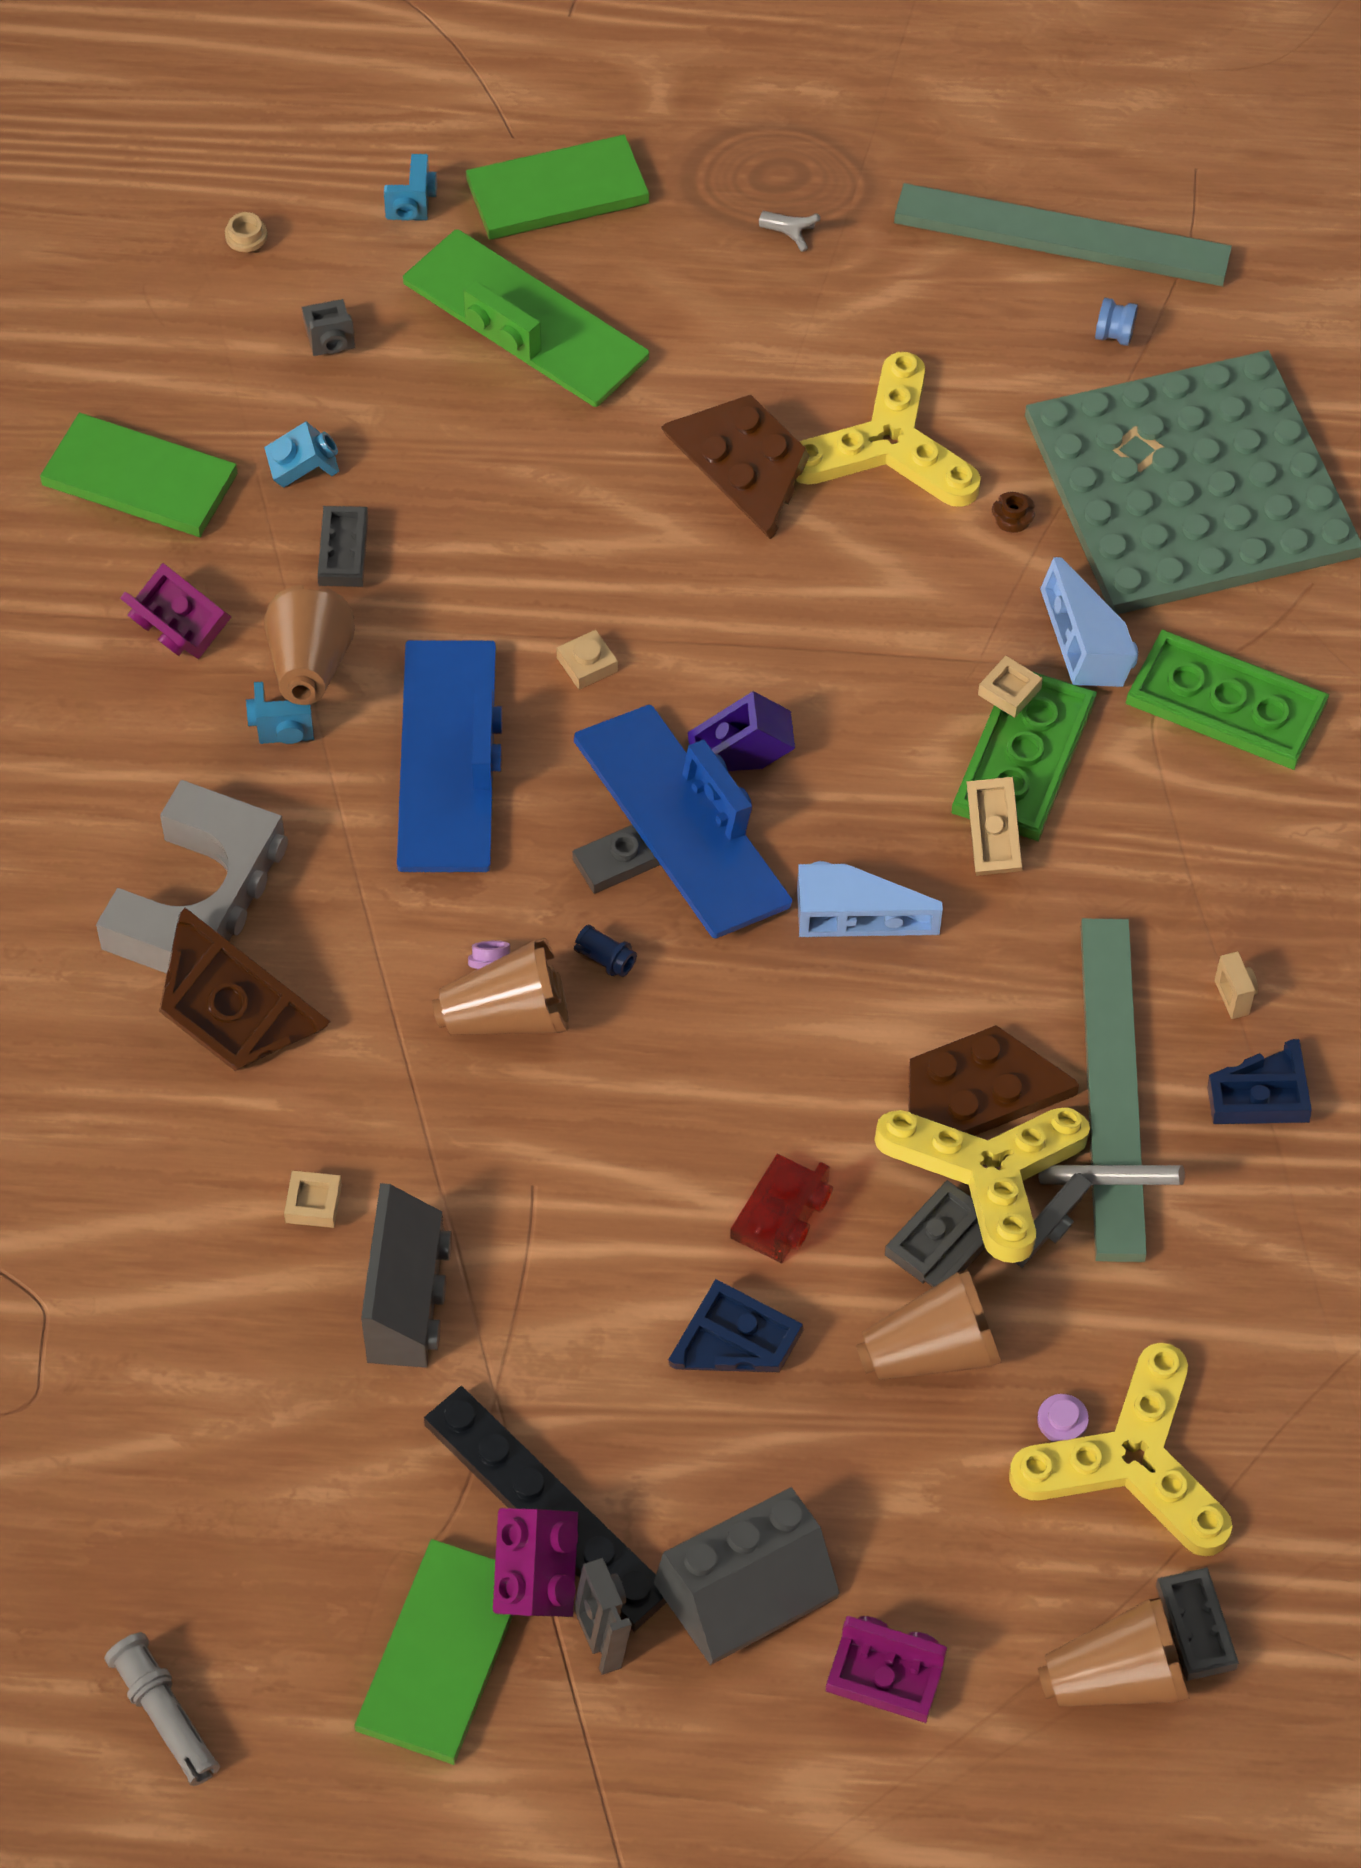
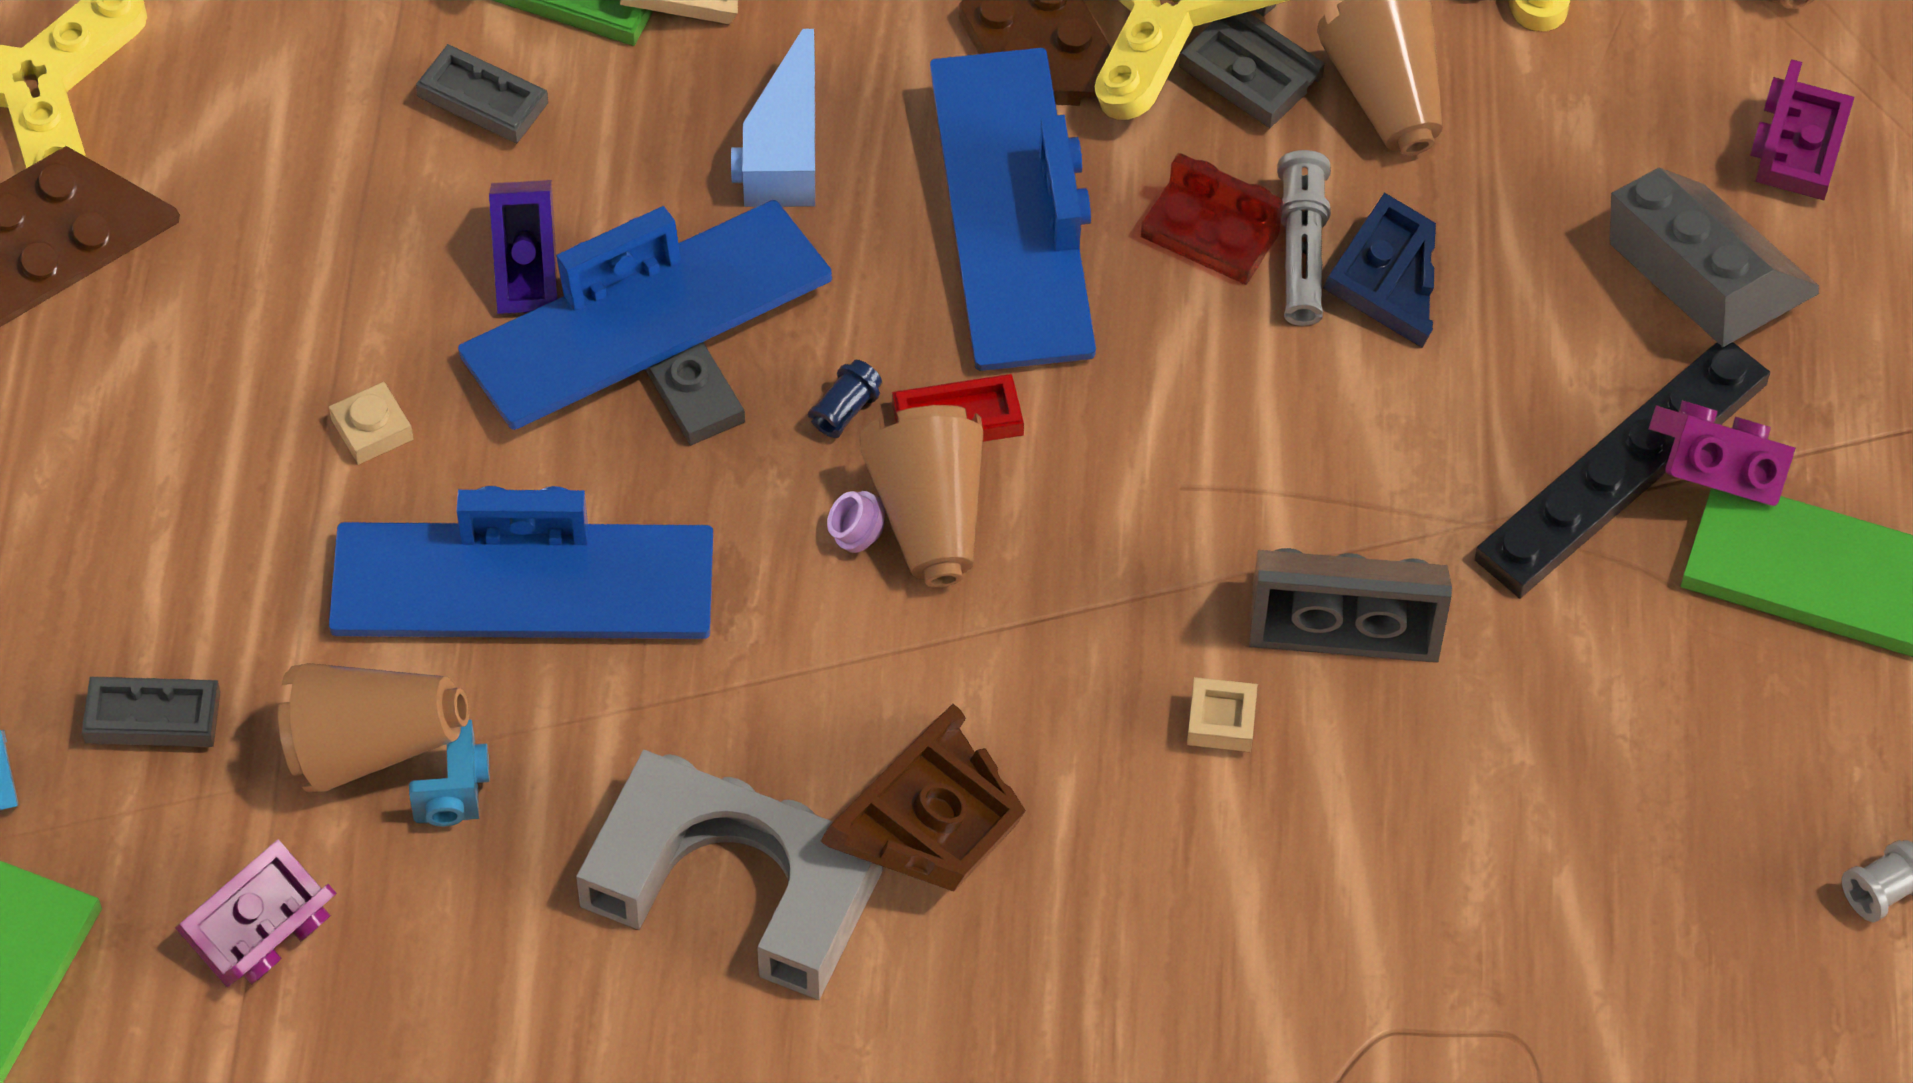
camera: 90 degrees left, 0 degrees up
dark grey plate [574,1558,632,1675] -> none
none -> dark grey plate [416,44,548,144]
none -> red tile [892,374,1024,442]
none -> blue bracket [930,48,1096,371]
none -> light grey pin [1277,150,1331,326]

